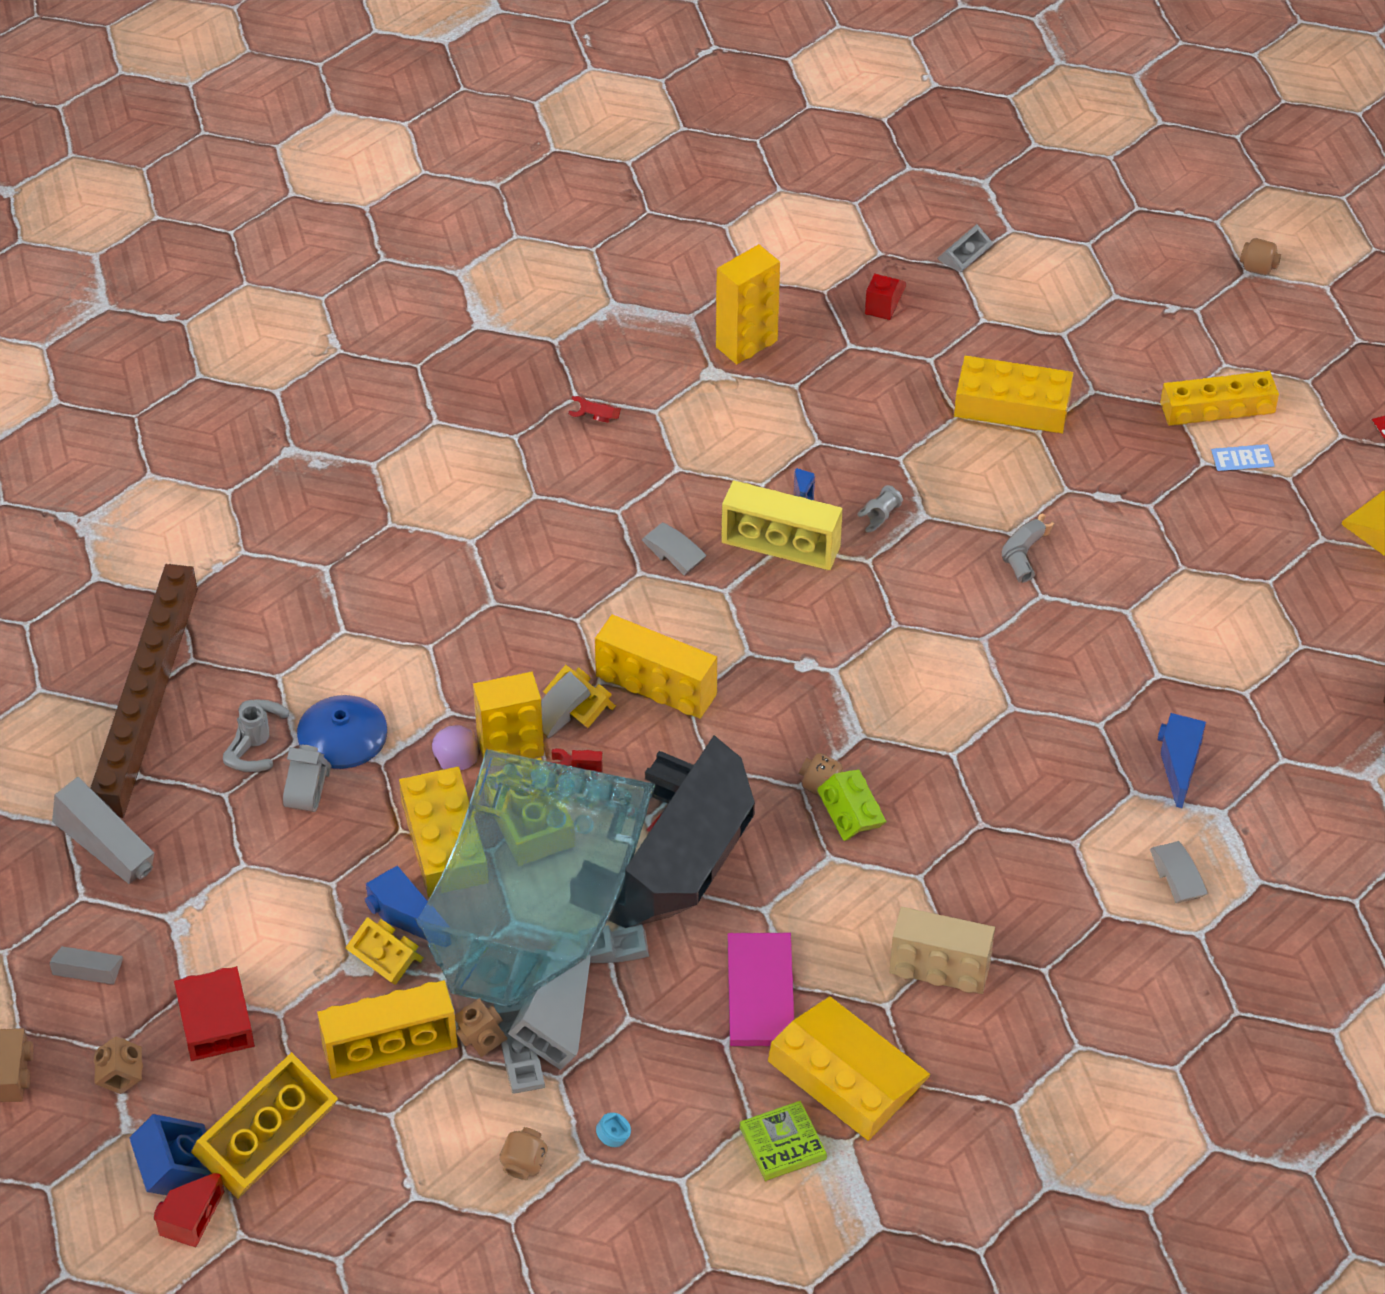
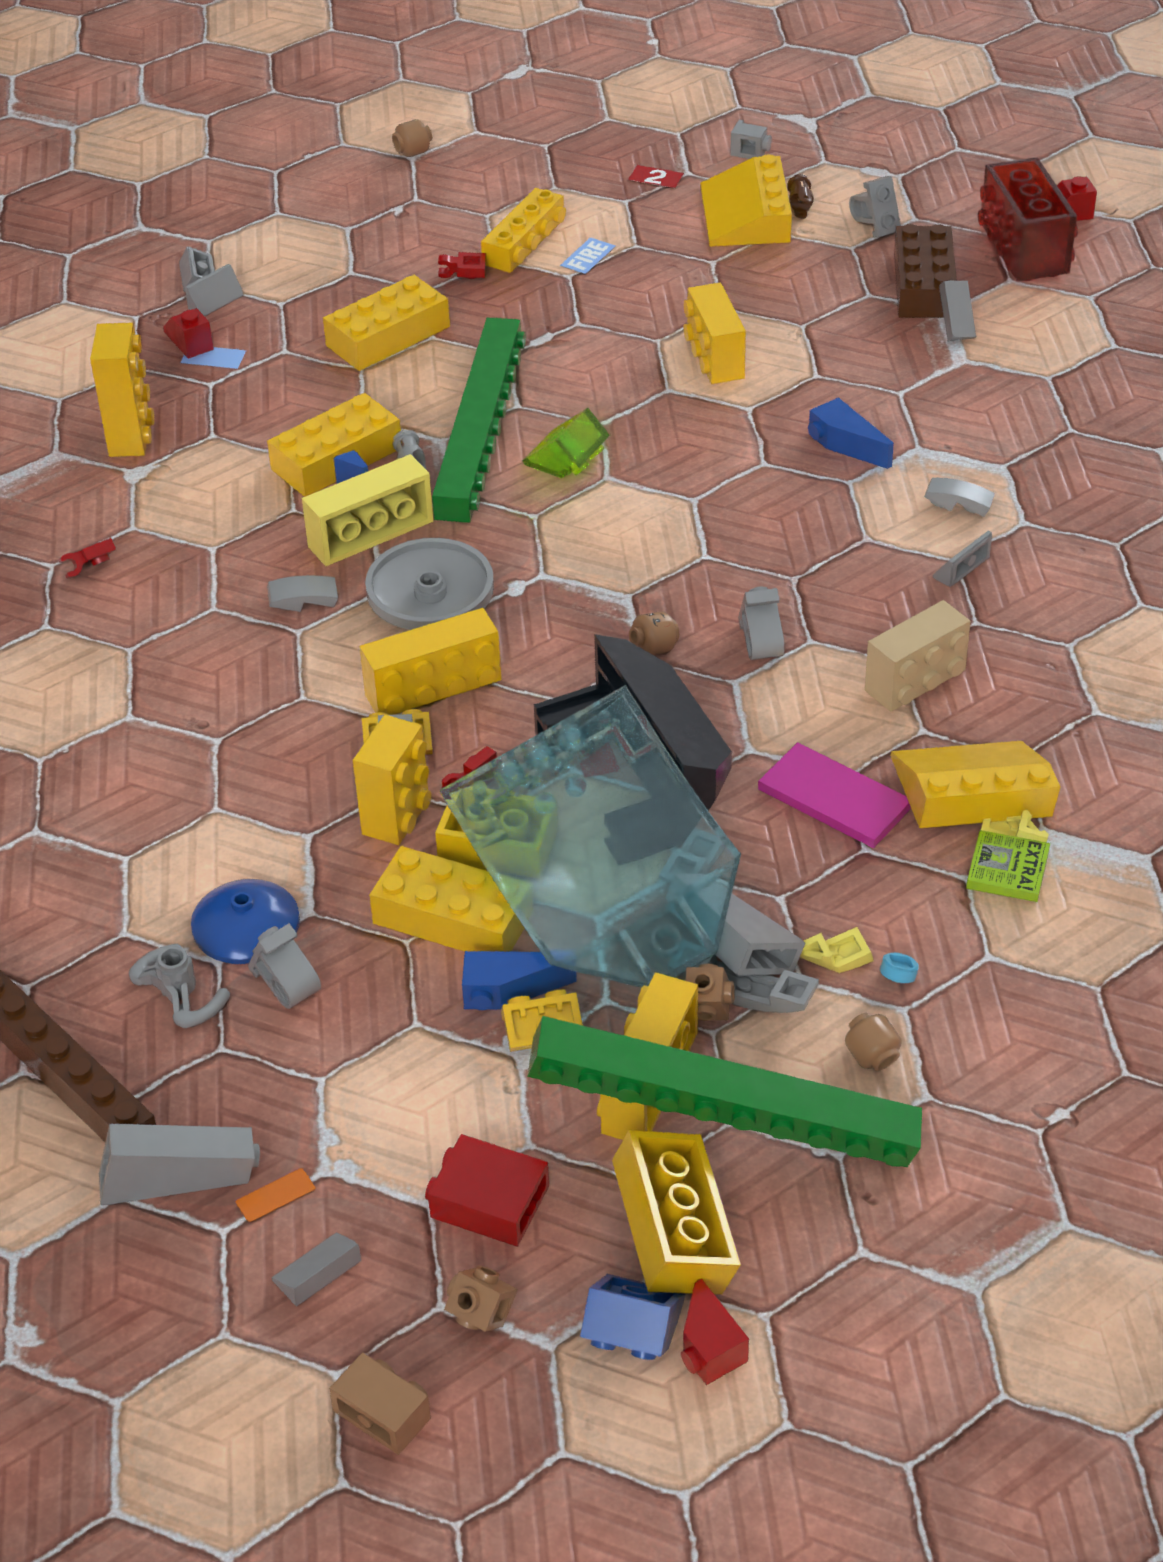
camera: 50 degrees left, 5 degrees down
lavender hair [432,725,480,770] -> none
lime bracket [817,769,887,841] -> none
light grey arm [1001,514,1054,583] -> none
none -> light blue sticker [180,347,246,369]
none -> light grey slope [185,264,243,316]
none -> orange sticker [235,1168,316,1222]
none -> yellow brick [267,392,402,497]
none -> light grey dish [365,538,494,630]
none -> green brick [432,317,526,523]
none -> red plate [438,252,486,279]
none -> clear neon green slope [522,407,610,478]
none -> green brick [527,1016,922,1167]
none -> yellow brick [683,282,746,384]
none -> light grey pin [738,587,784,660]
none -> light yellow slope [800,927,874,973]
none -> light grey slope [933,531,992,587]
none -> light yellow slope [981,810,1049,842]

